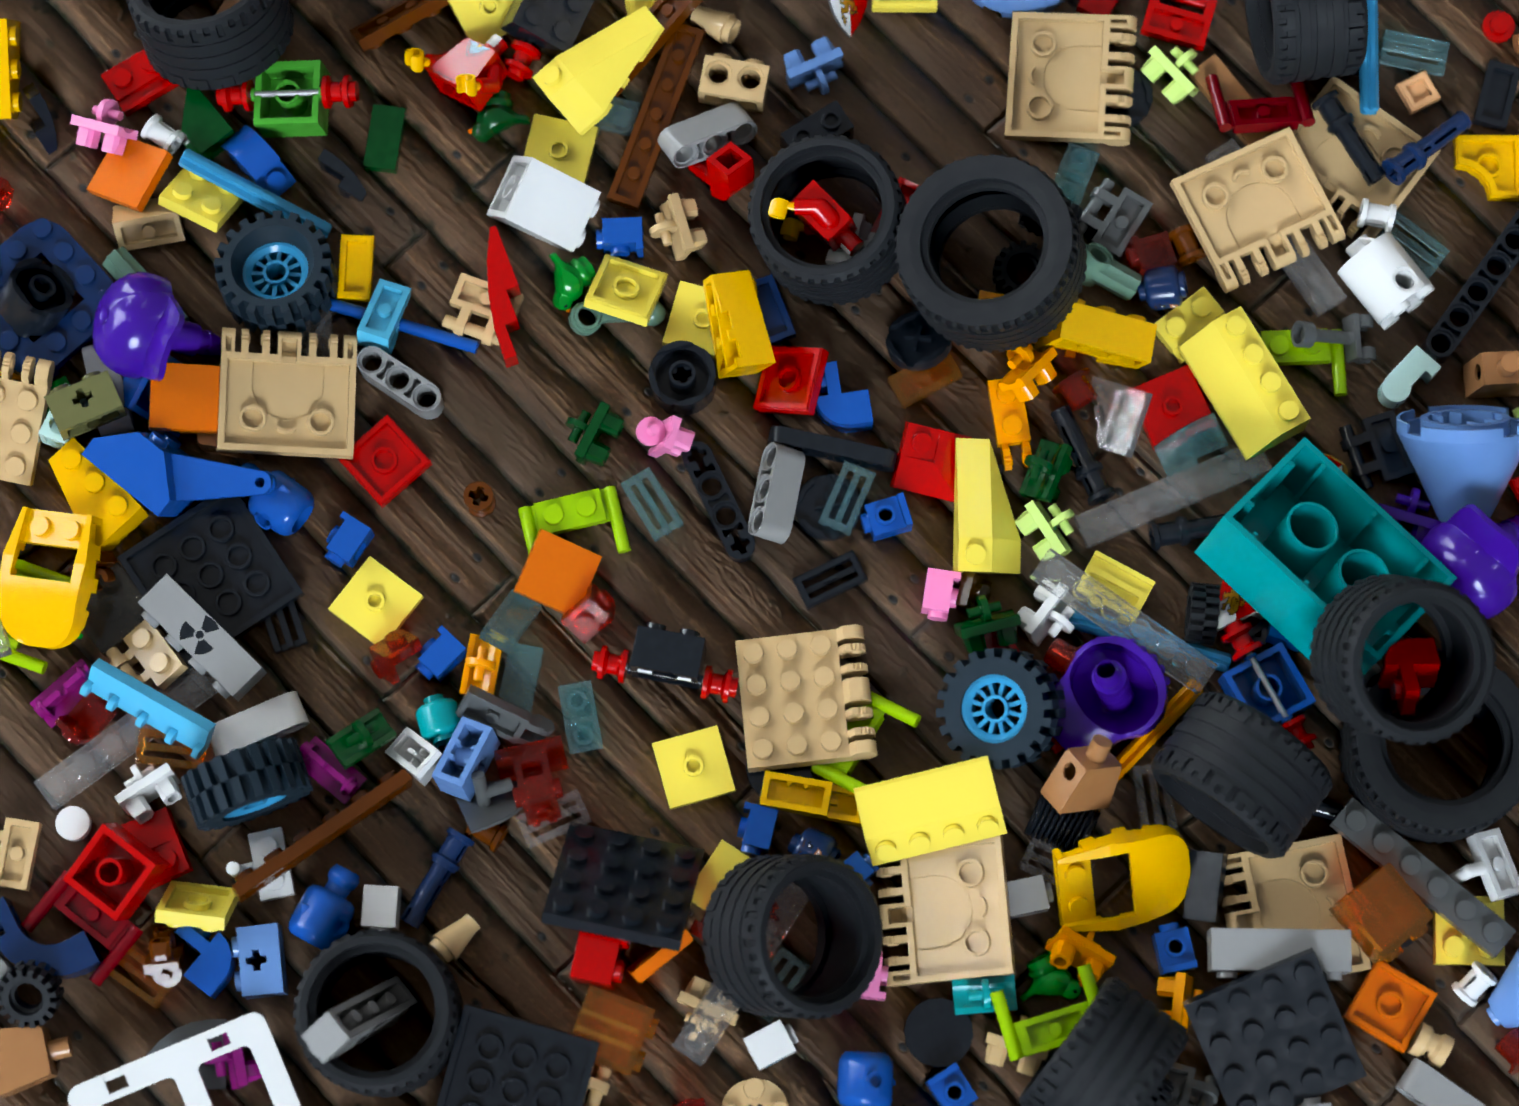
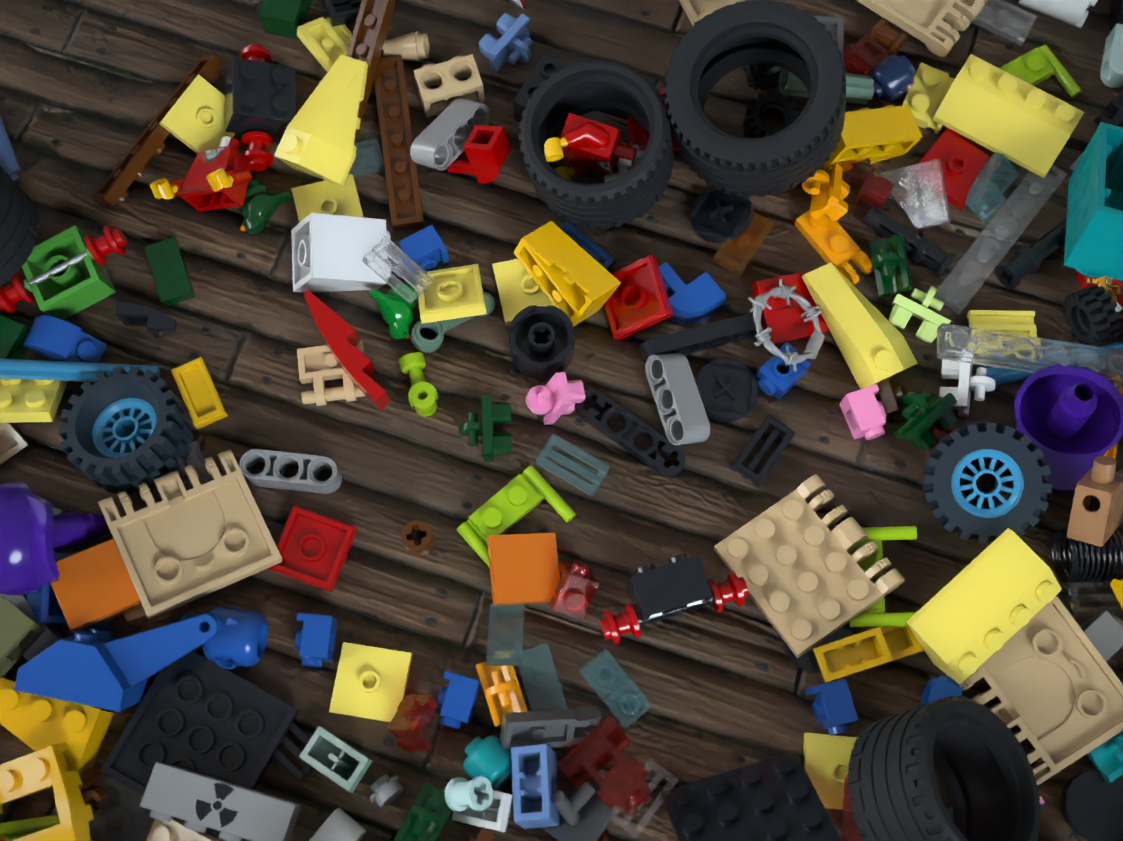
camera: 30 degrees left, 5 degrees down
blue piece [329,297,479,354] -> none
medium azure plate [357,278,411,354] -> none
tan hips [649,193,707,261] -> none
light yellow plate [652,725,736,810] -> none
dark blue head [787,827,841,859] -> none
clear light blue tile [819,461,876,536] -> none
clear red piece [1044,637,1084,678] -> none
dark grey bar [1291,313,1377,364] -> none
none -> sand green slope [299,726,372,793]
none -> clear tile [362,236,434,304]
none -> light grey plate [370,774,403,808]
none -> lime leg [398,352,438,417]
none -> light aqua bush [445,776,494,811]
none -> light grey piece [748,279,825,372]

